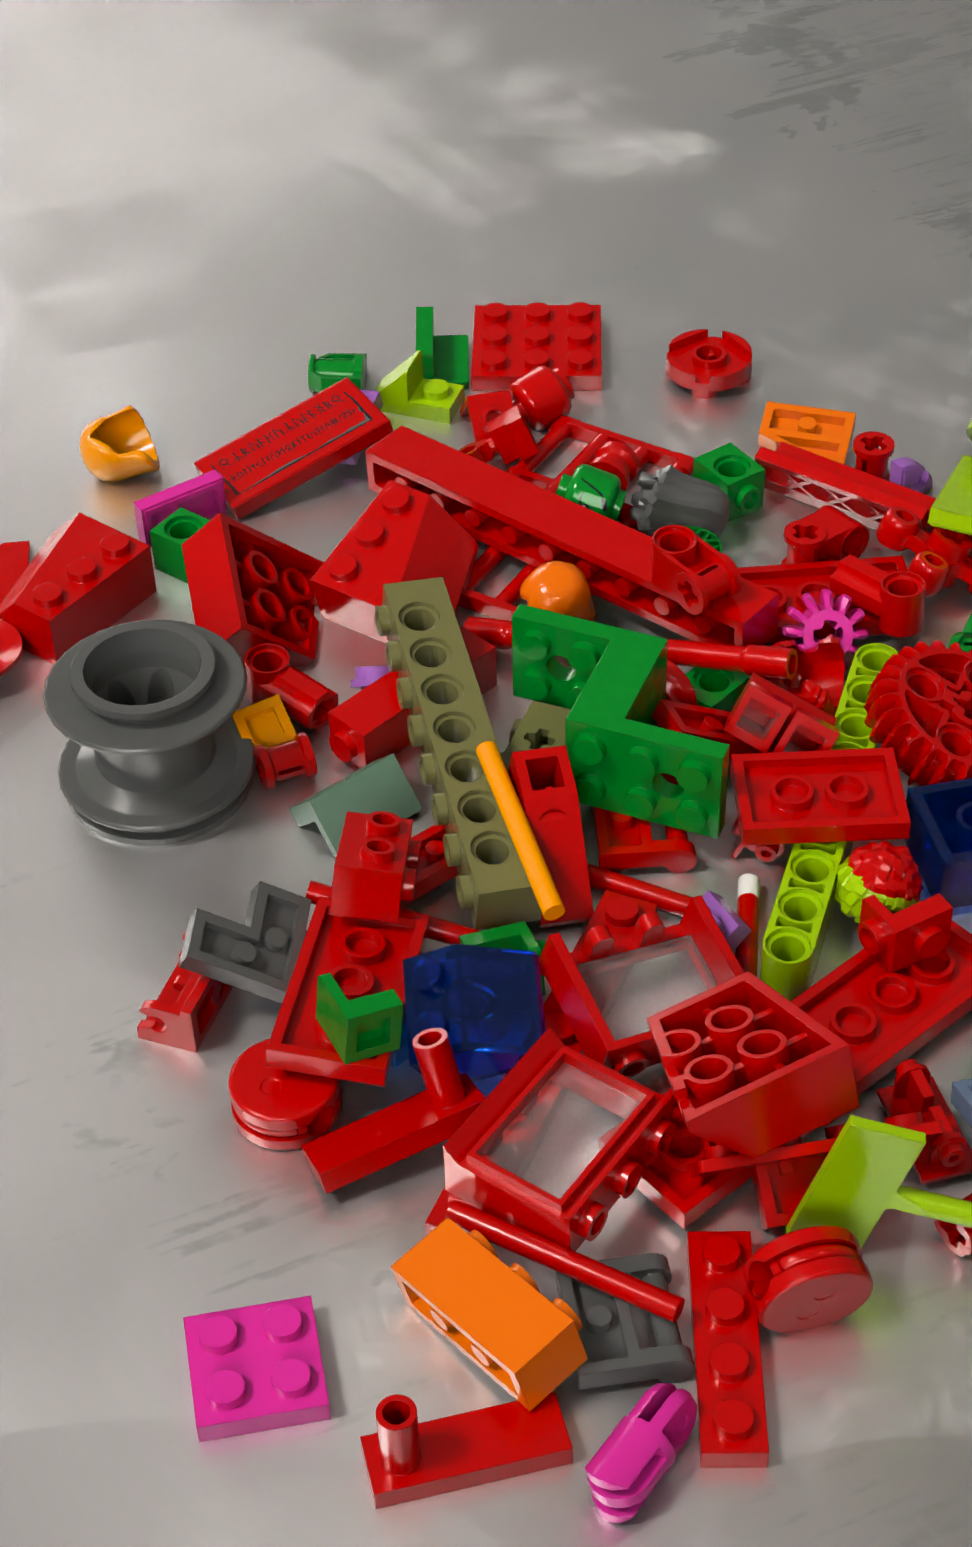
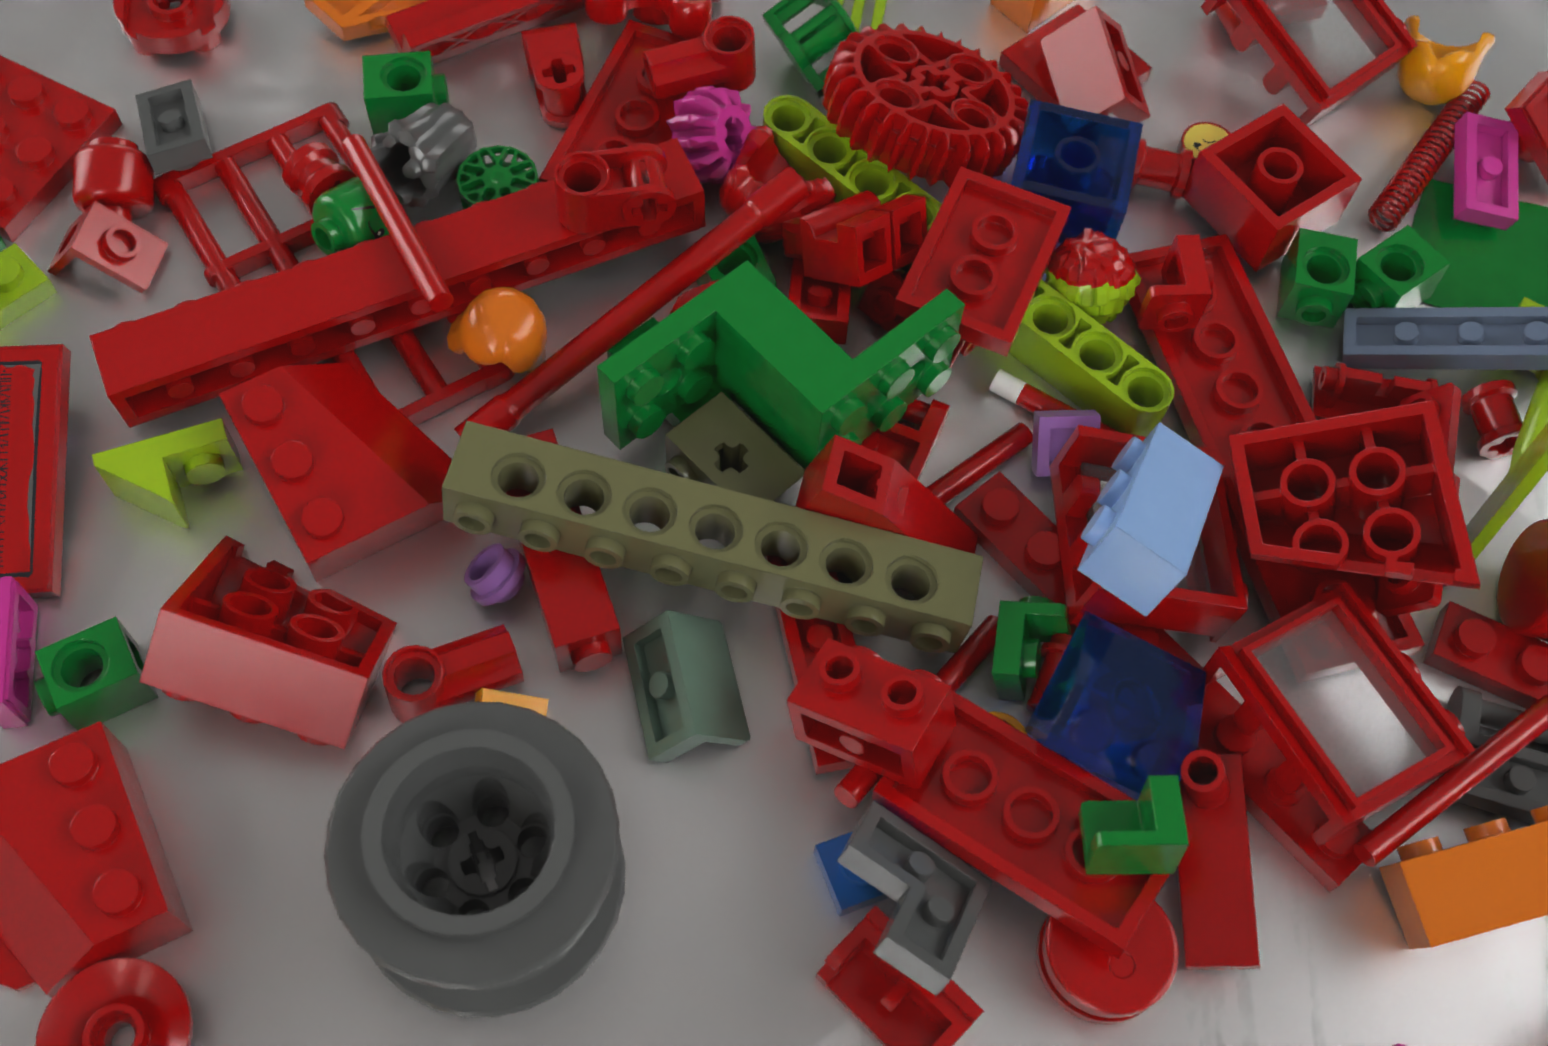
camera: 70 degrees left, 20 degrees up
red bush [253,732,317,790] -> none
red piece [459,405,539,465] -> none
light orange bar [476,741,565,920] -> none
none -> lime slope [92,418,243,529]
none -> dark grey plate [135,79,213,175]
none -> red bar [342,134,454,312]
none -> light blue brick [1077,422,1224,617]

